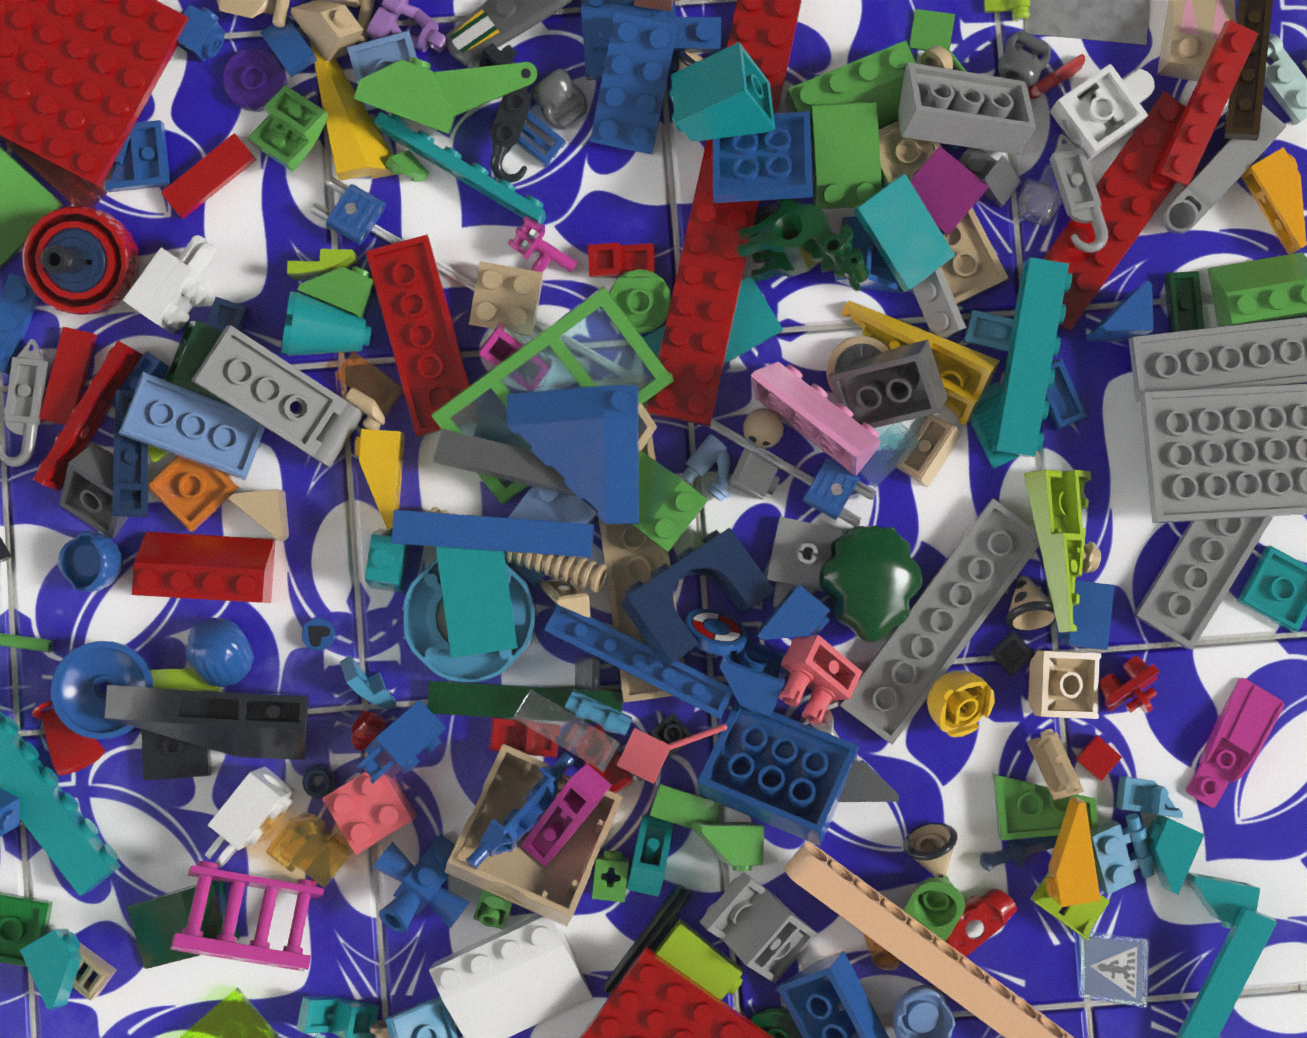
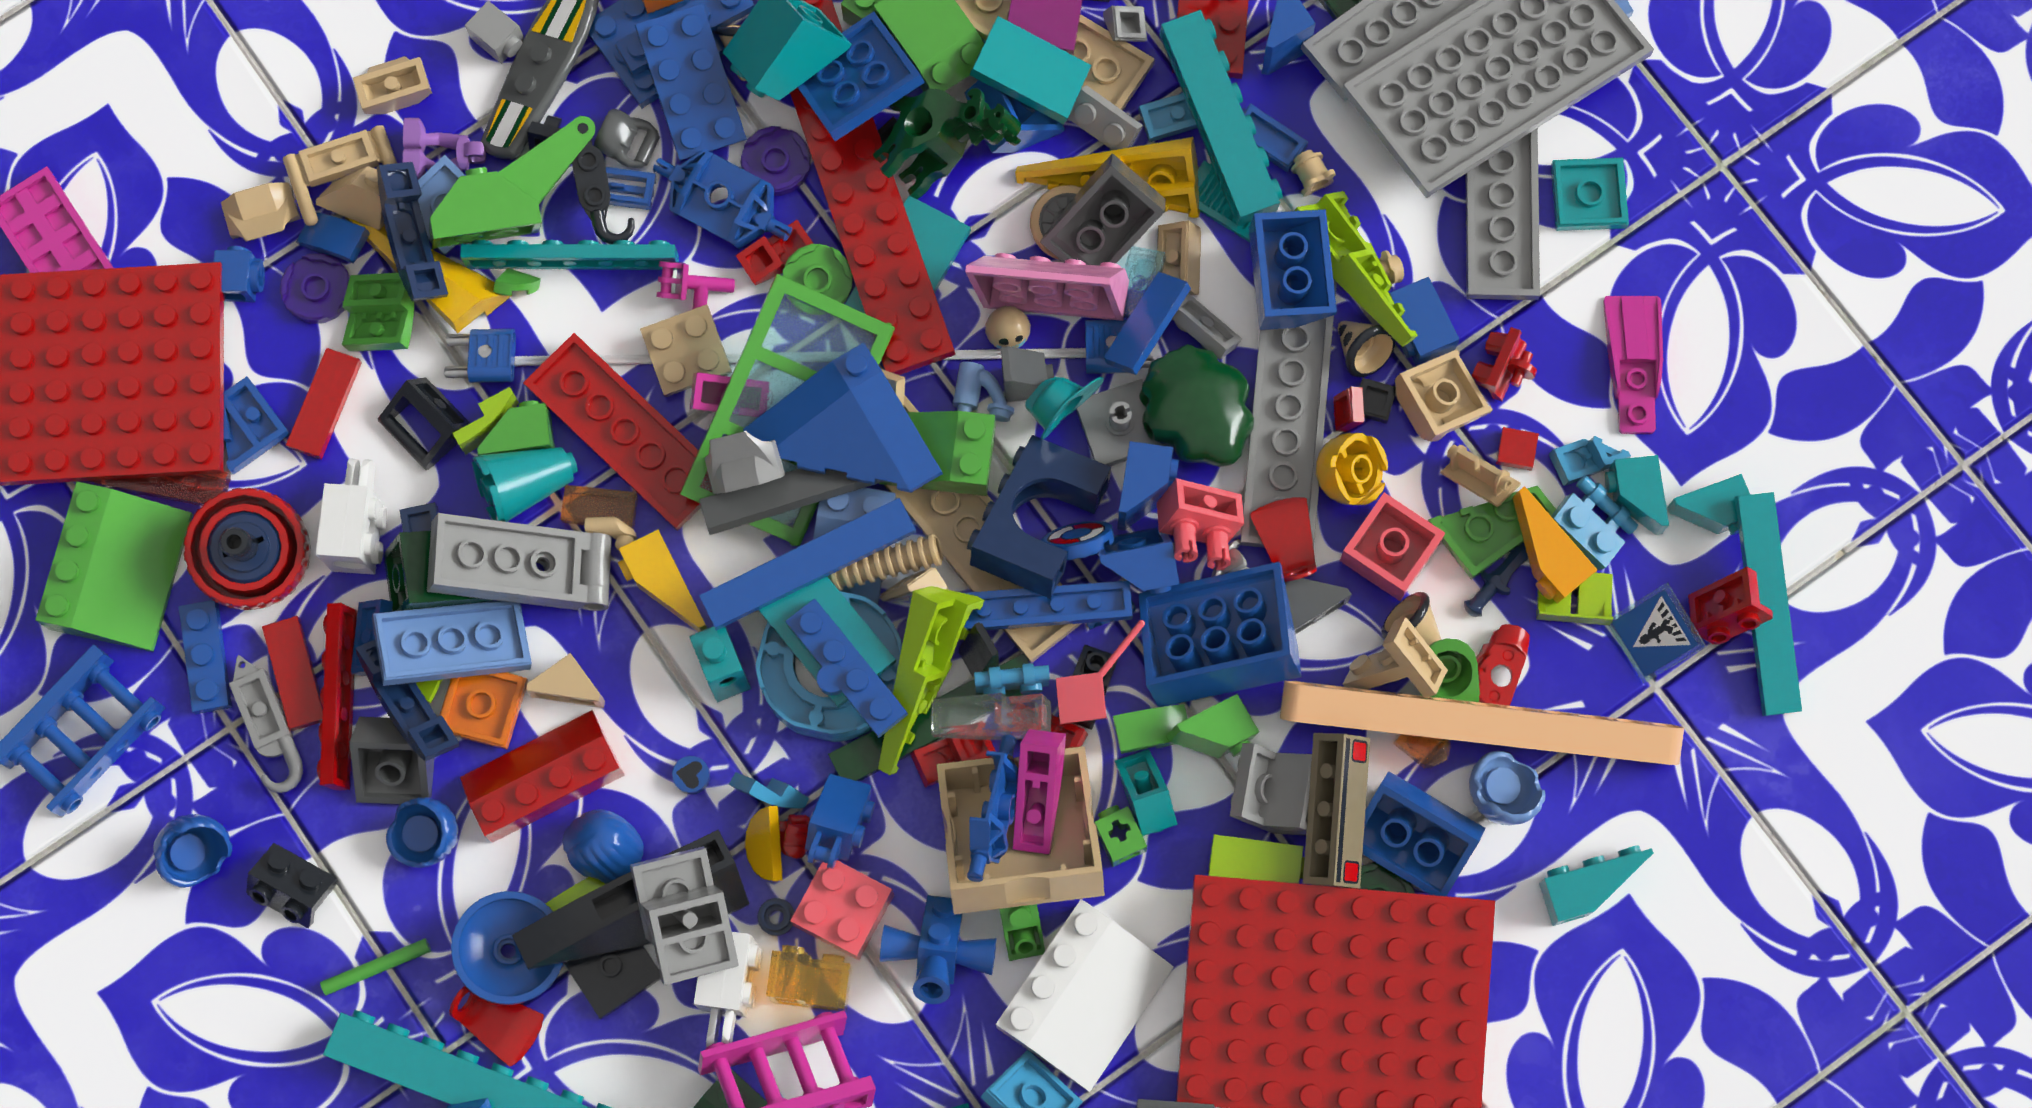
camera: 25 degrees left, 10 degrees down
black axle [603,884,691,995] -> none
none -> dark blue slope [377,162,448,301]
none -> black tile [377,377,470,470]
none -> light grey bracket [630,846,739,985]
none -> blue plate [653,149,792,249]
none -> light grey slope [704,431,785,494]
none -> dark purple tile [740,126,811,196]
none -> yellow tile [745,806,783,881]
none -> blue hinge [785,598,908,738]
none -> lime wedge [878,586,985,775]
none -> teal piece [1025,377,1104,440]
none -> light grey slope [1103,5,1147,42]
none -> blue tile [1103,271,1191,375]
none -> light grey plate [1172,293,1242,360]
none -> blue slope [1249,209,1337,330]
none -> red piece [1250,497,1317,582]
none -> tan brick [1291,150,1336,197]
none -> dark tan brick [1303,733,1370,888]
none -> tile [1333,386,1364,432]
none -> coral brick [1340,492,1445,601]
none -> tan bracket [1343,617,1448,698]
none -> red bracket [1688,567,1773,645]

